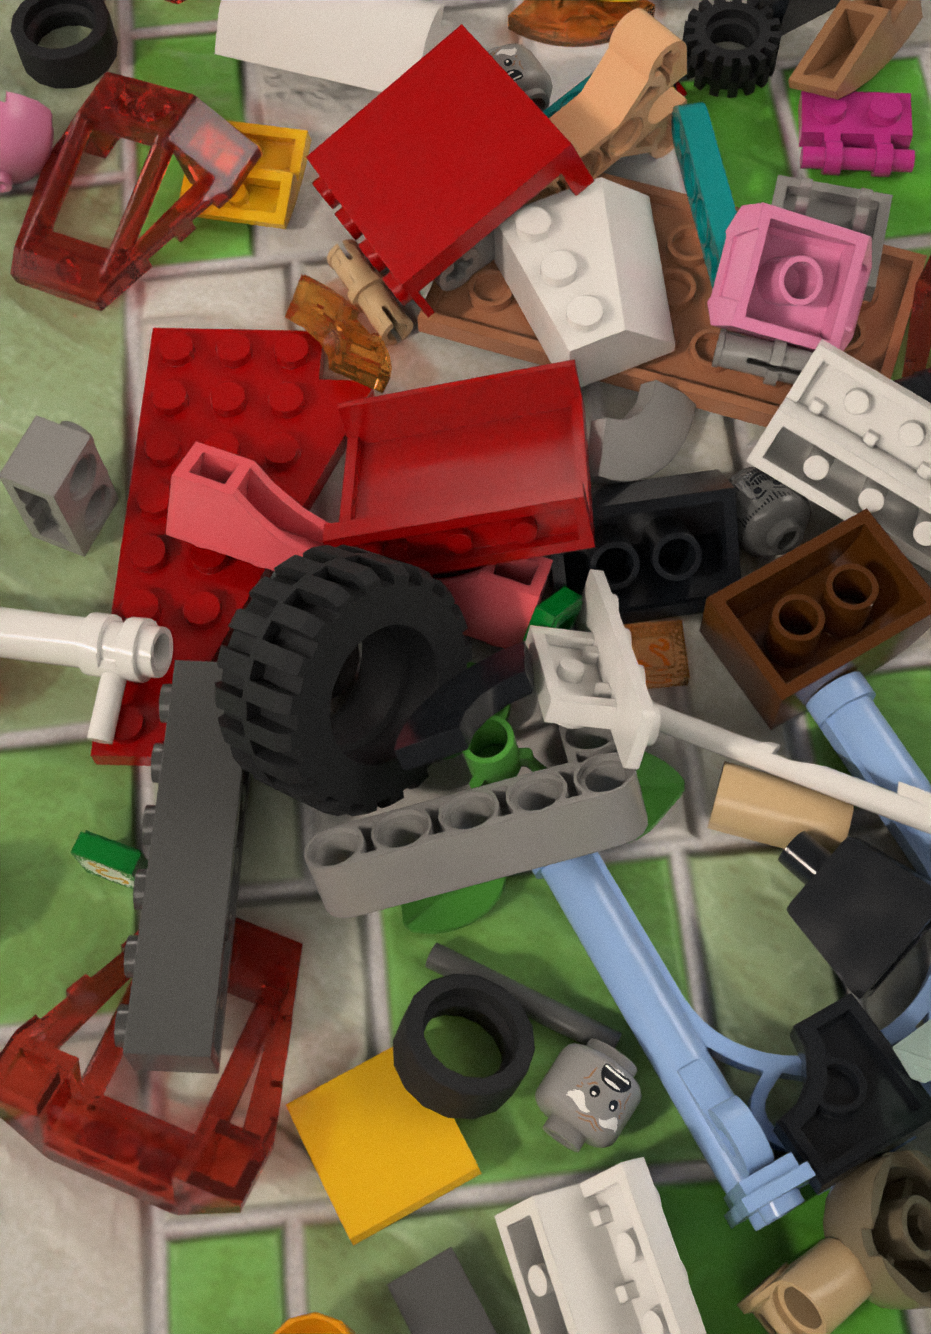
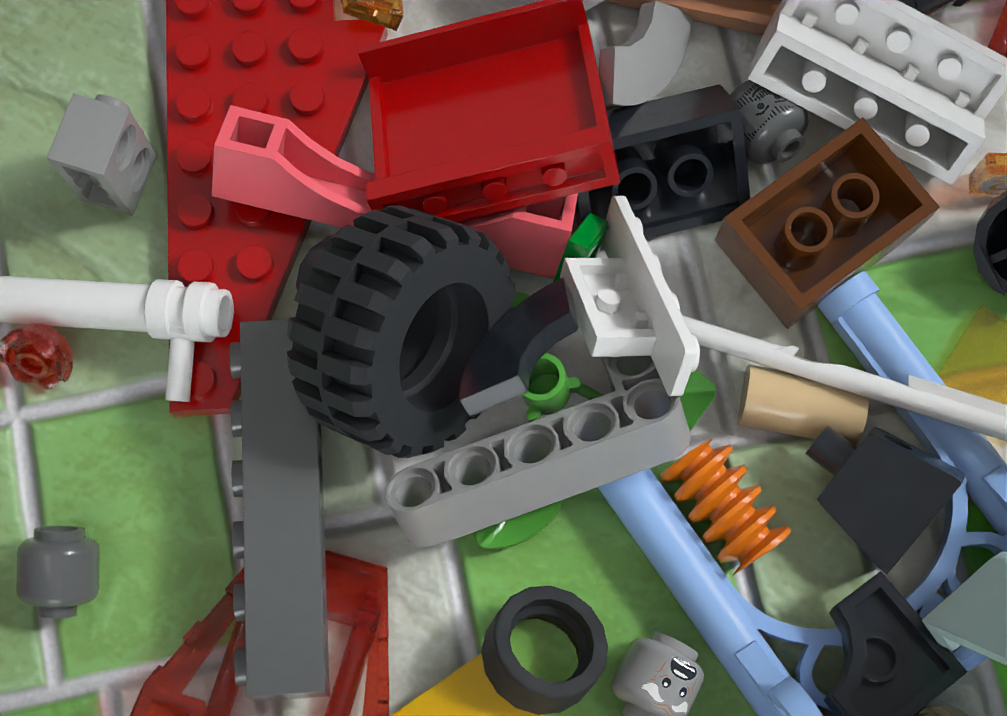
camera: 10 degrees left, 10 degrees up
green tile [71,830,148,889] -> none
dark grey bar [425,943,622,1049] -> none
clear orange tile [623,620,690,689] -> none
none -> orange piece [660,438,791,576]

